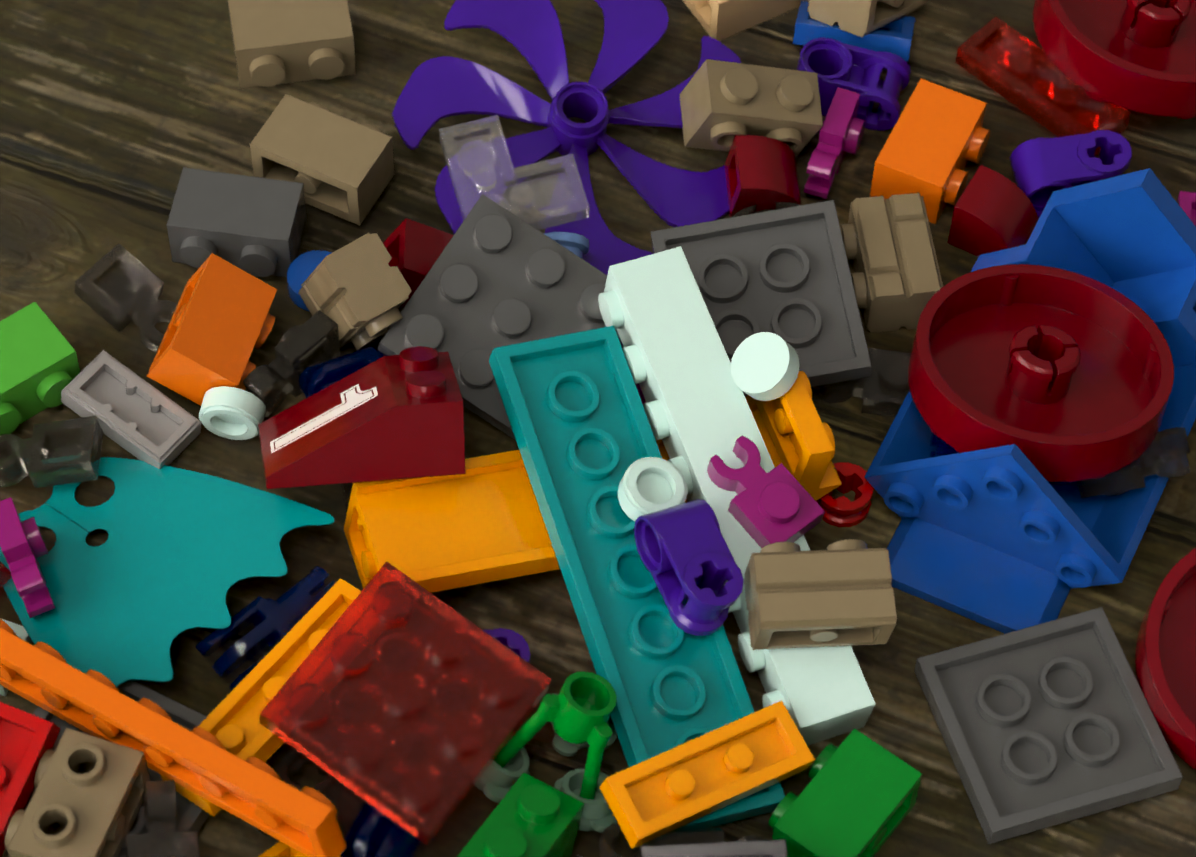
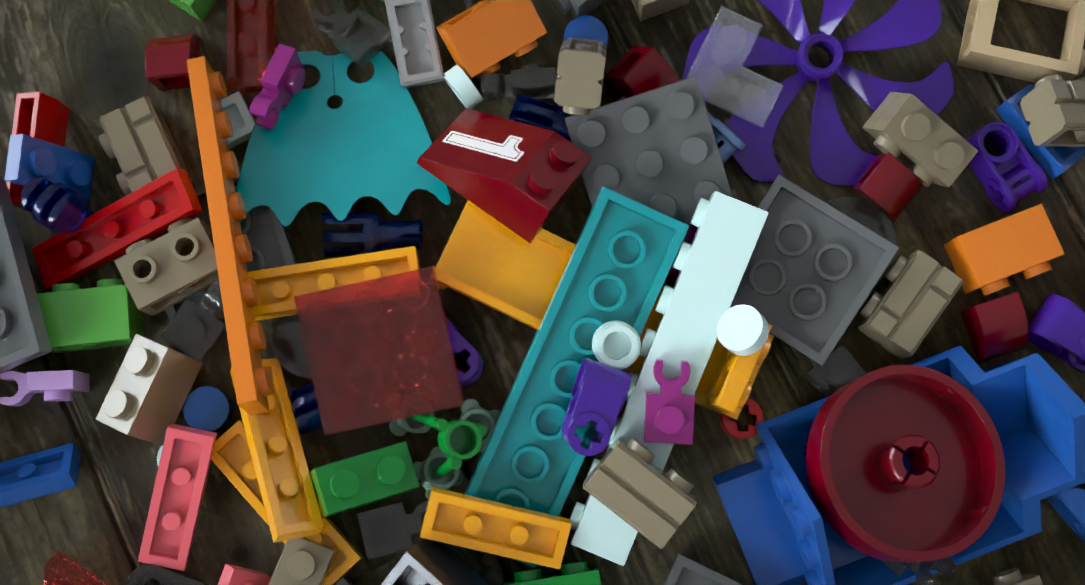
camera: 50 degrees right, 25 degrees up
magenta plate [804,87,866,199] -> none

